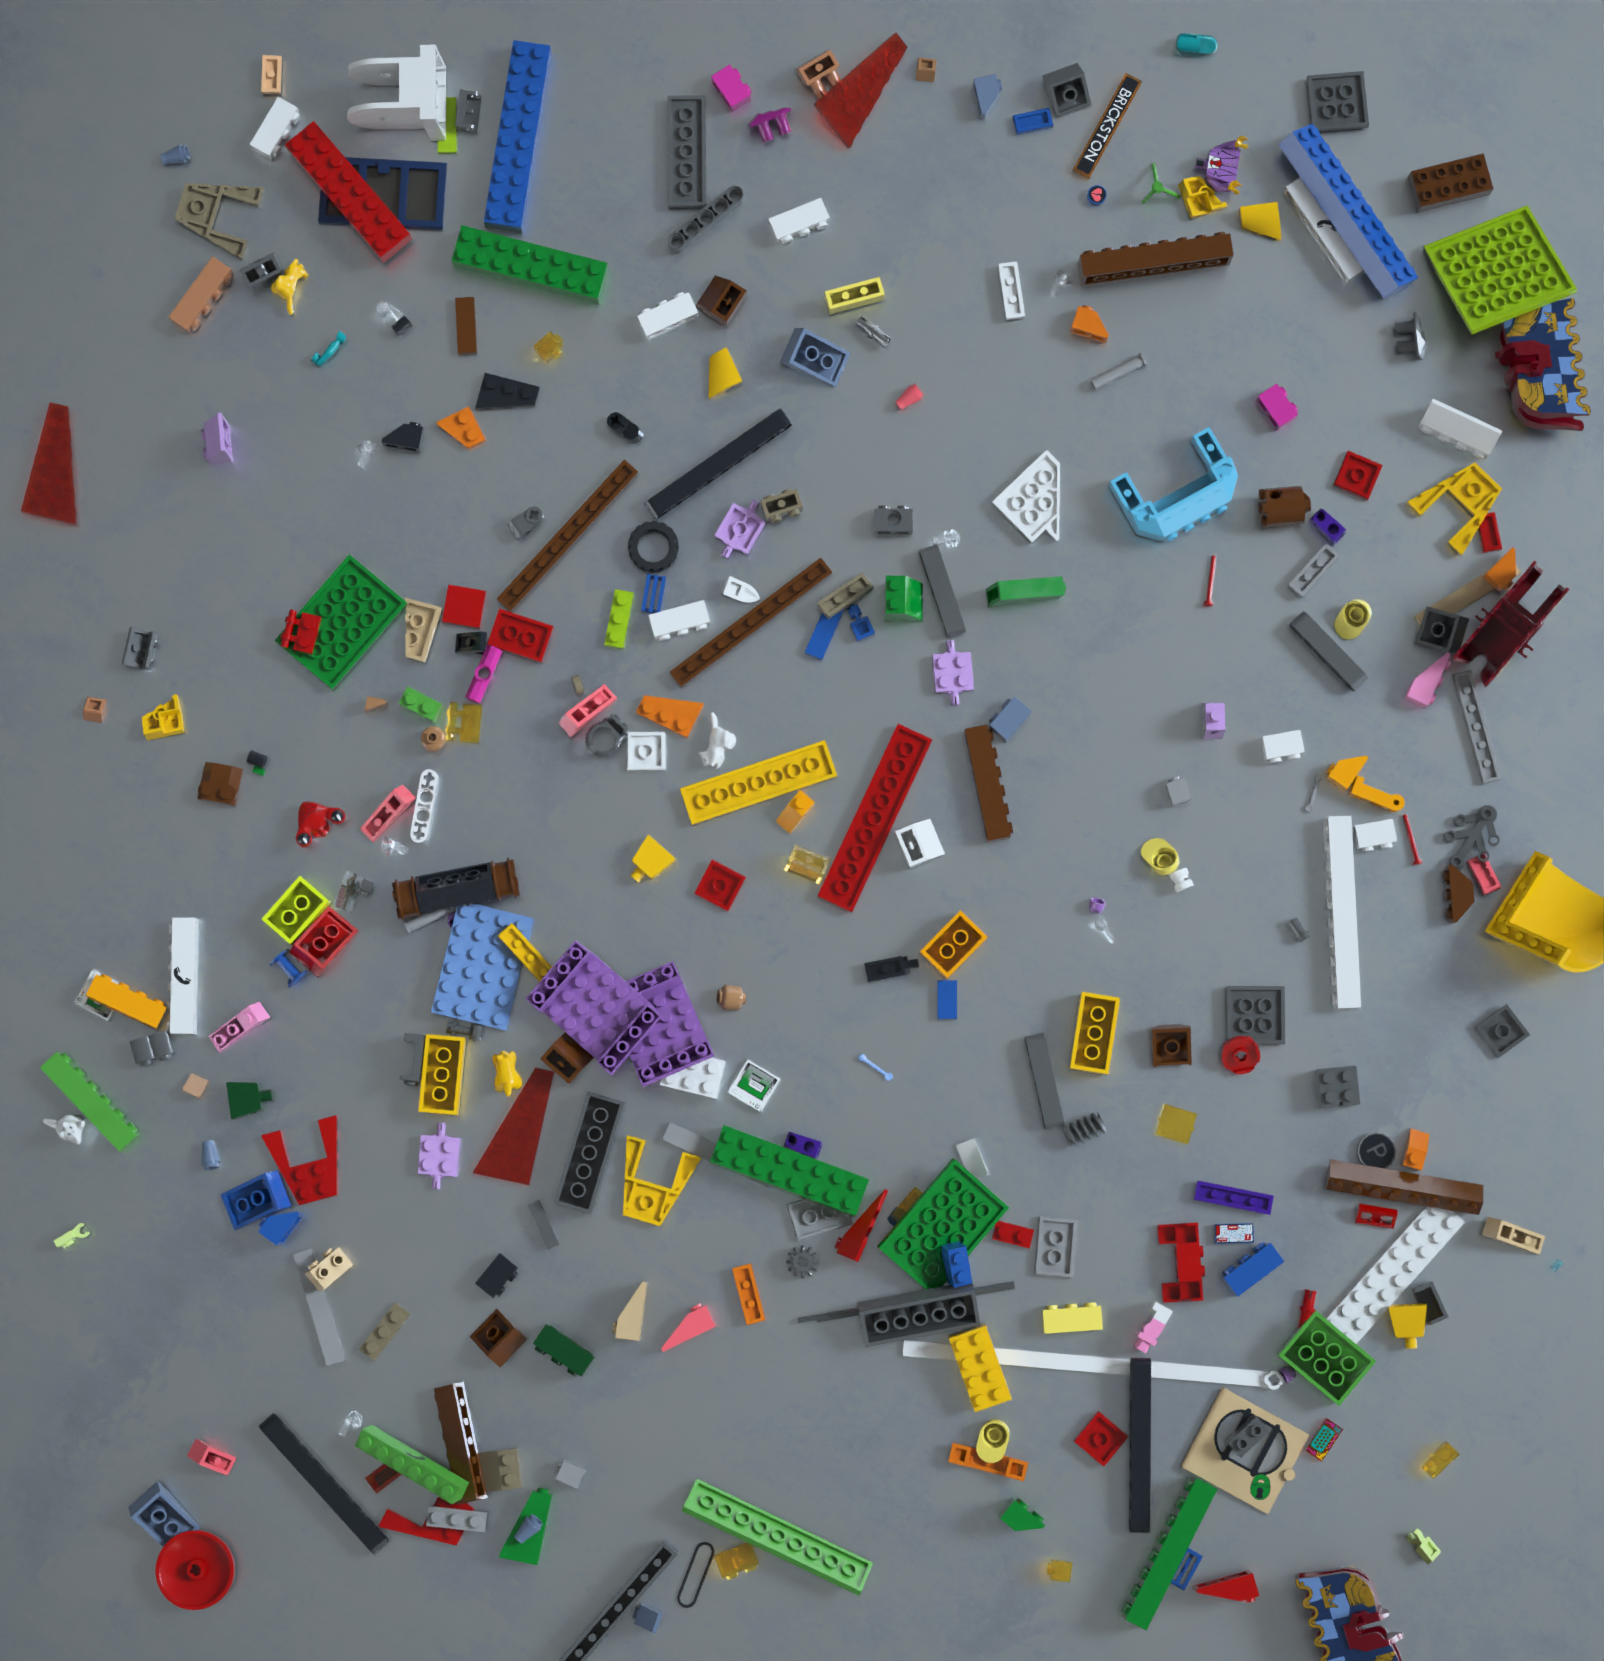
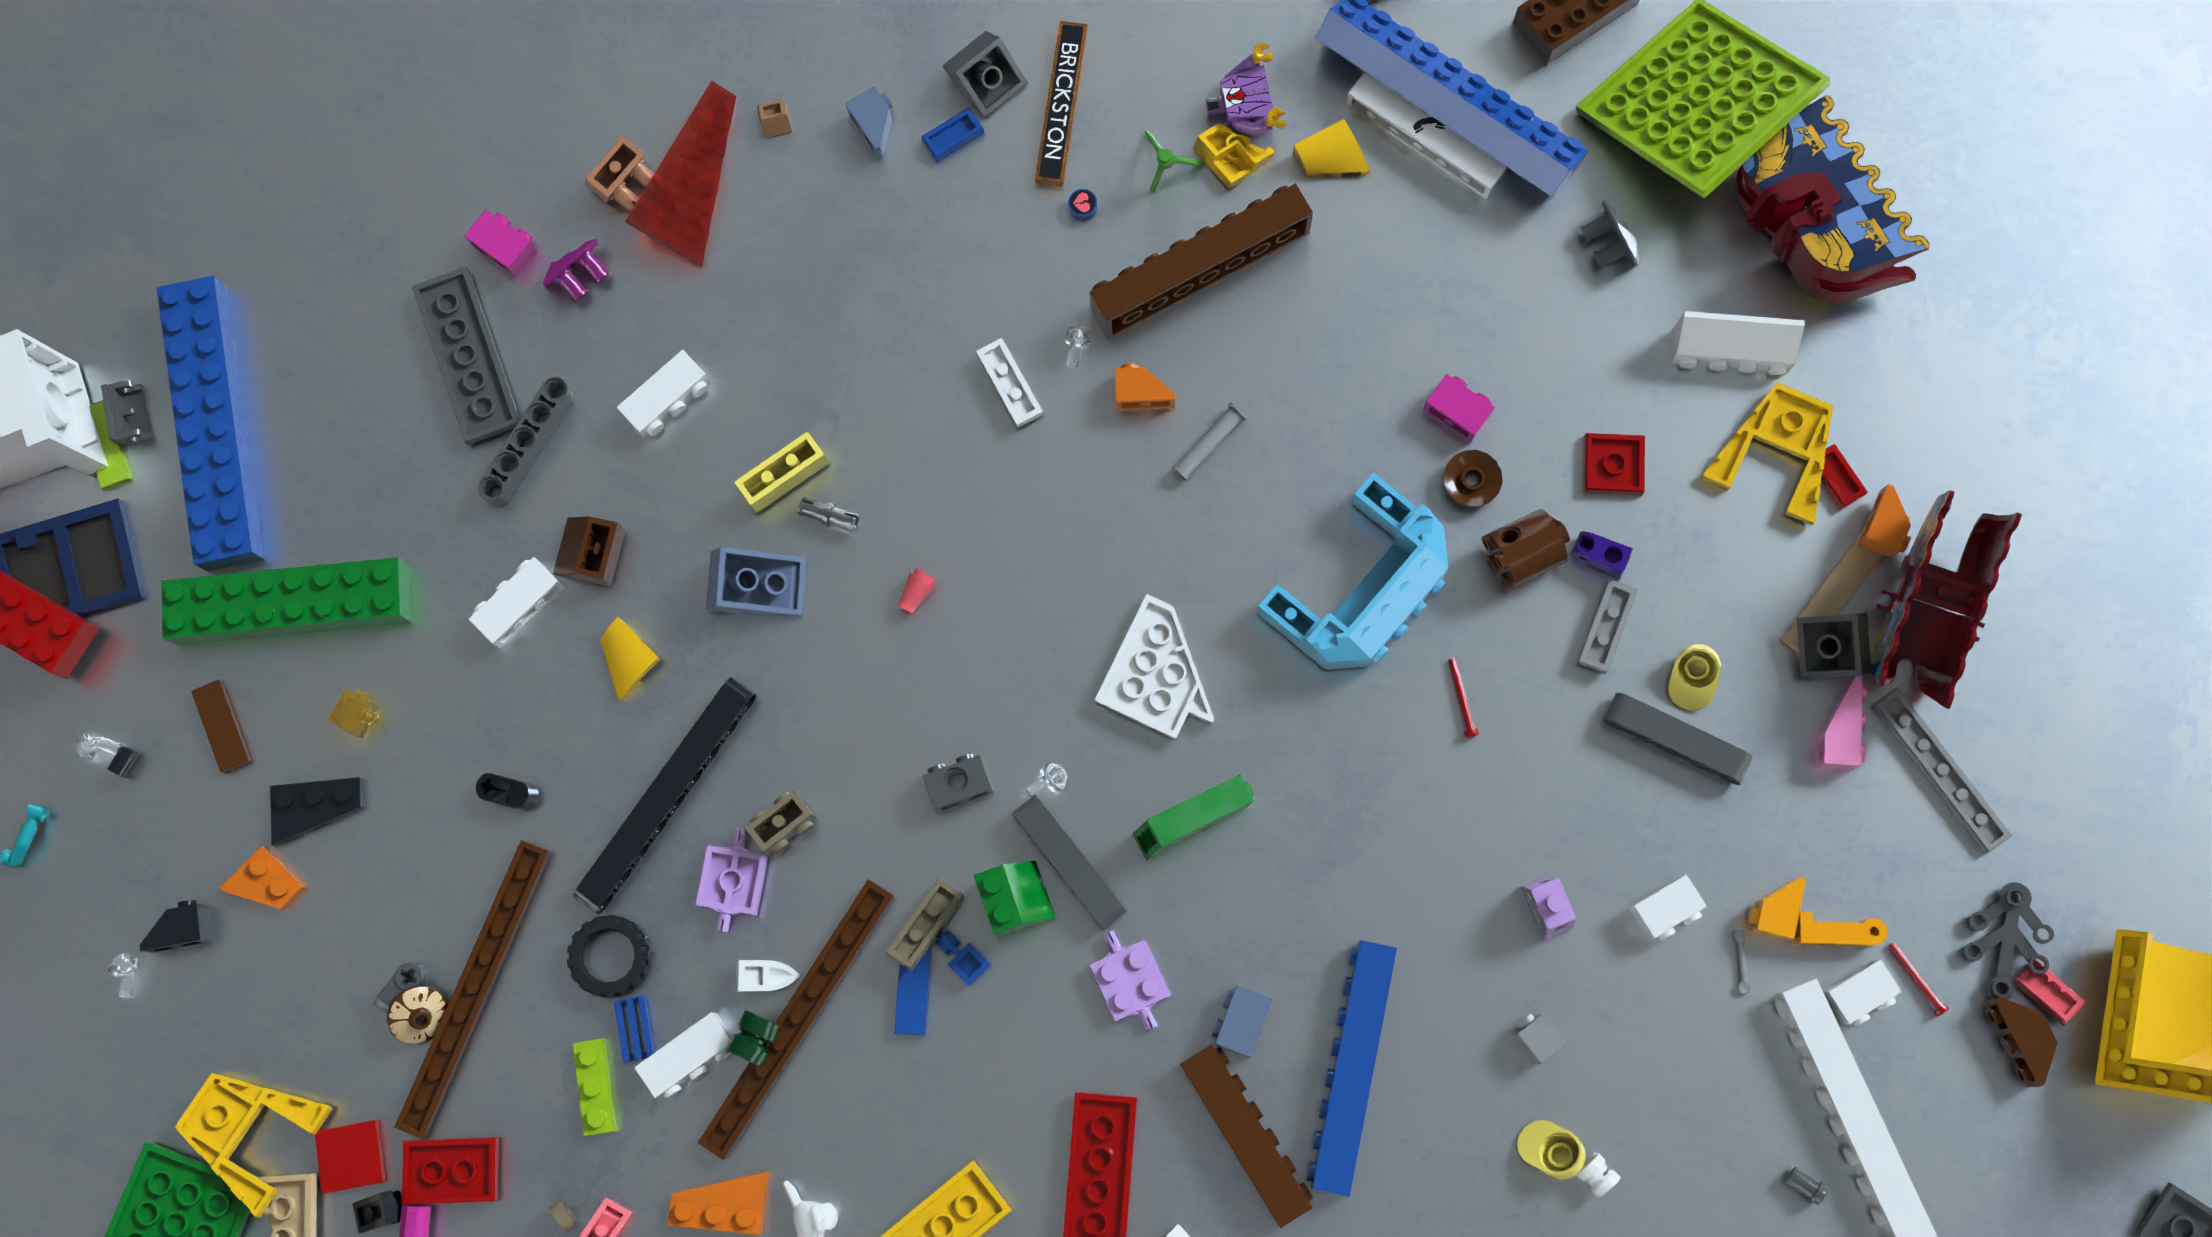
camera: 10 degrees left, 5 degrees down
none -> yellow wing [175,1073,333,1218]
none -> tan dish [386,985,448,1044]
none -> dark green wheel [725,1010,781,1067]
none -> blue brick [1306,940,1397,1197]
none -> reddish brown dish [1443,450,1503,507]

